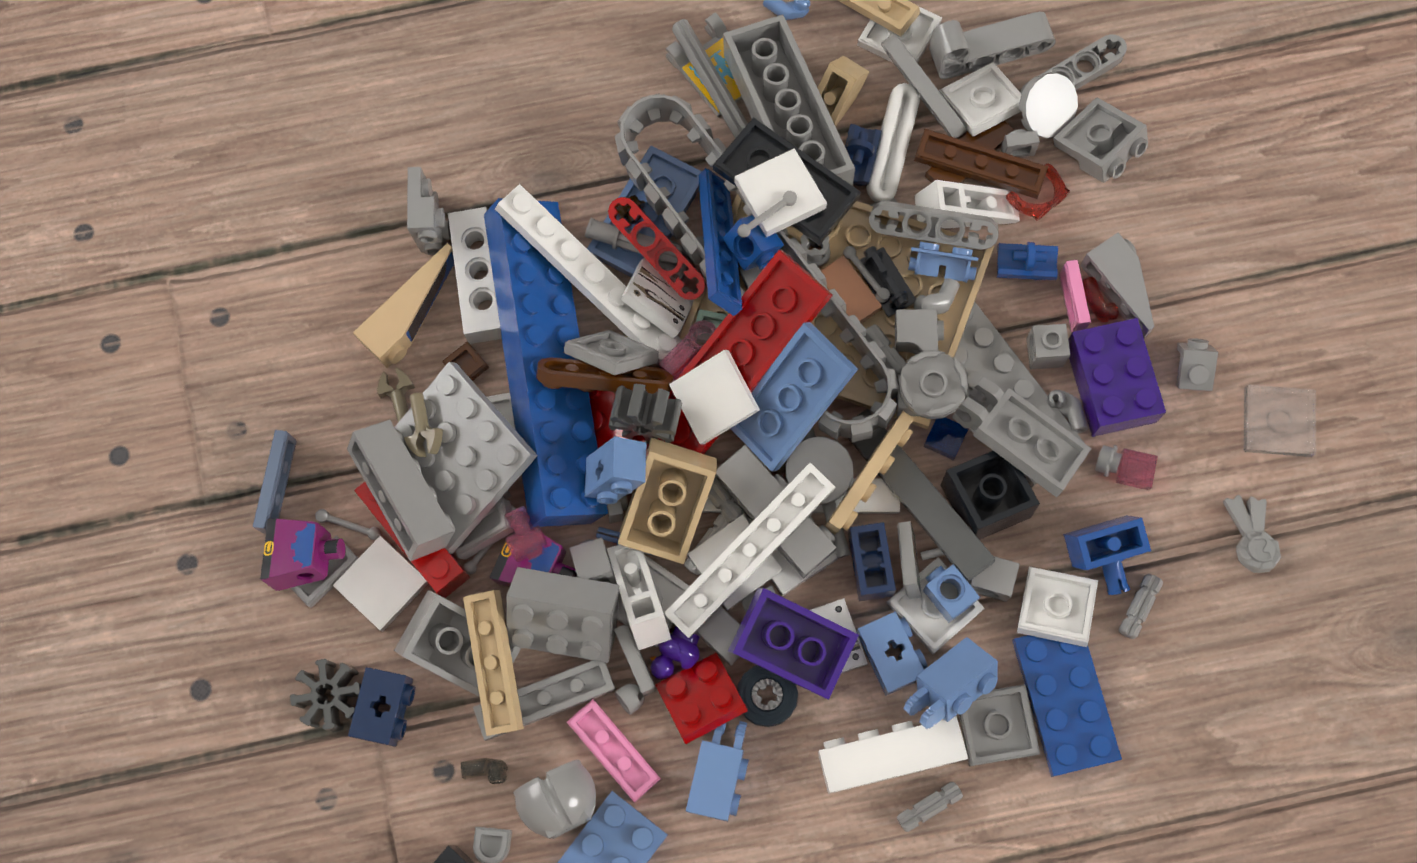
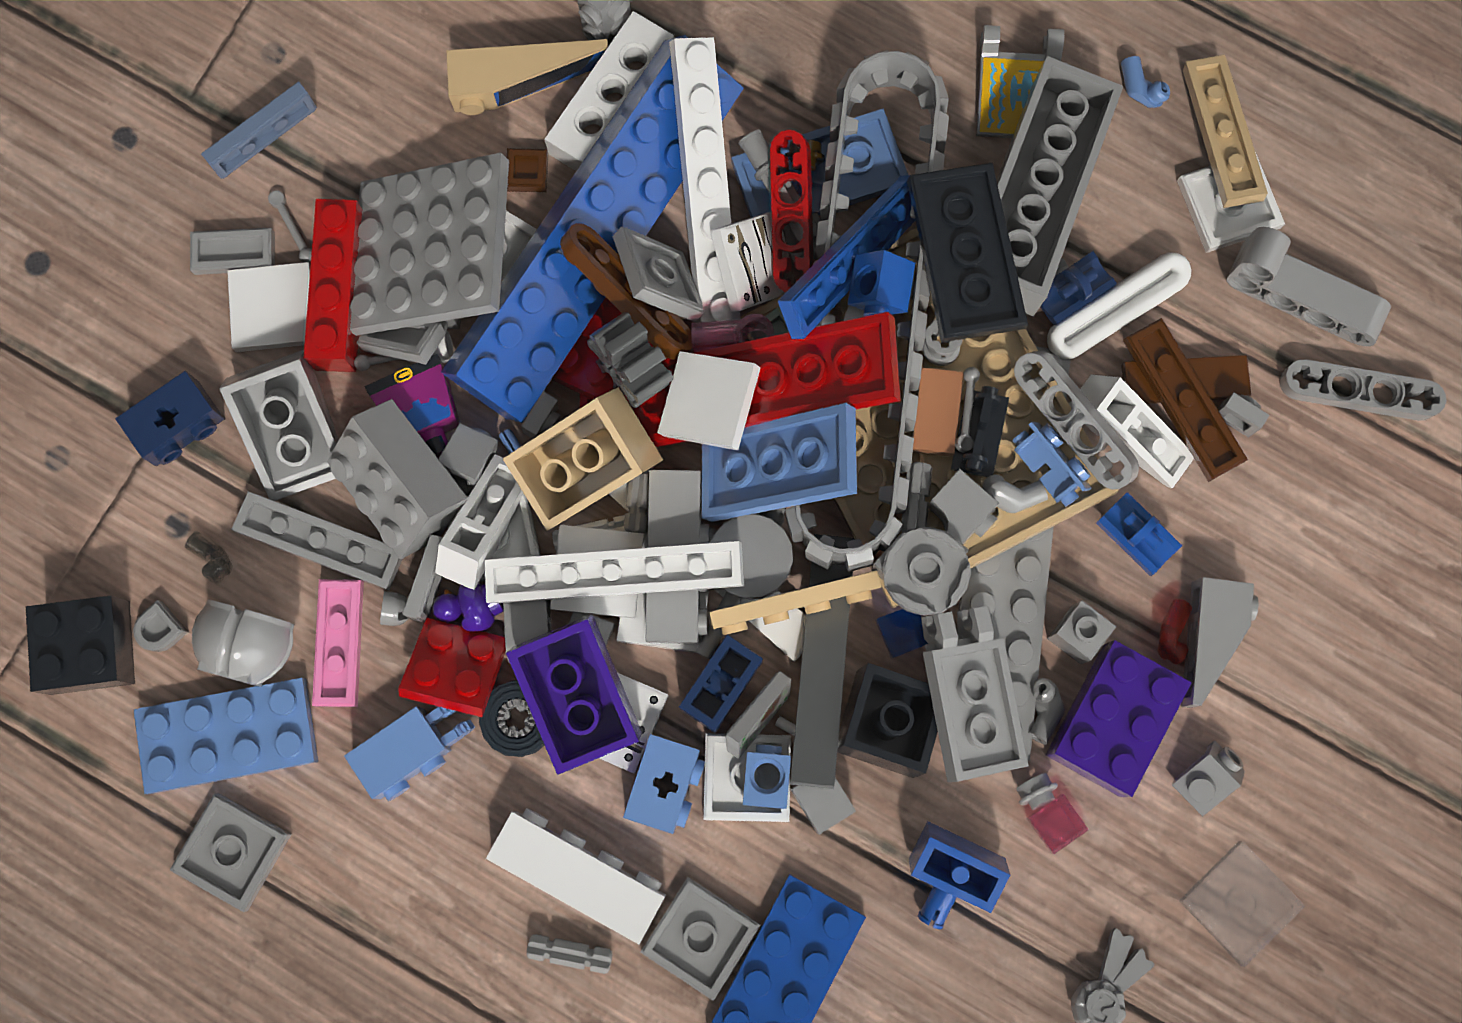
camera: 35 degrees right, 5 degrees up
magenta torso [260,518,346,591] -> none
dark grey gear [290,659,361,732] -> none
light grey brick [347,420,454,561] -> none
dark tan bar [377,368,415,422] -> none
dark tan bar [404,392,443,458] -> none
tan plate [463,590,524,736] -> none
clear pink plate [505,506,548,562] -> none
medium blue brick [585,436,646,504] -> none
light grey axle [672,19,748,138] -> none
white tile [734,148,827,237] -> none
light grey hinge [737,191,797,238] -> none
tan slope [818,56,870,127] -> none
light grey beam [881,33,967,138] -> none
medium blue hinge [903,637,998,729] -> none
white tile [939,62,1022,137] -> none
clear red cap [1006,163,1070,221] -> none
white tile [1017,566,1098,647] -> none
tile [1019,73,1078,138] -> none
light grey plate [1053,97,1148,183] -> none
bright pink tile [1059,260,1091,332] -> none
light grey axle [1119,574,1163,639] -> none

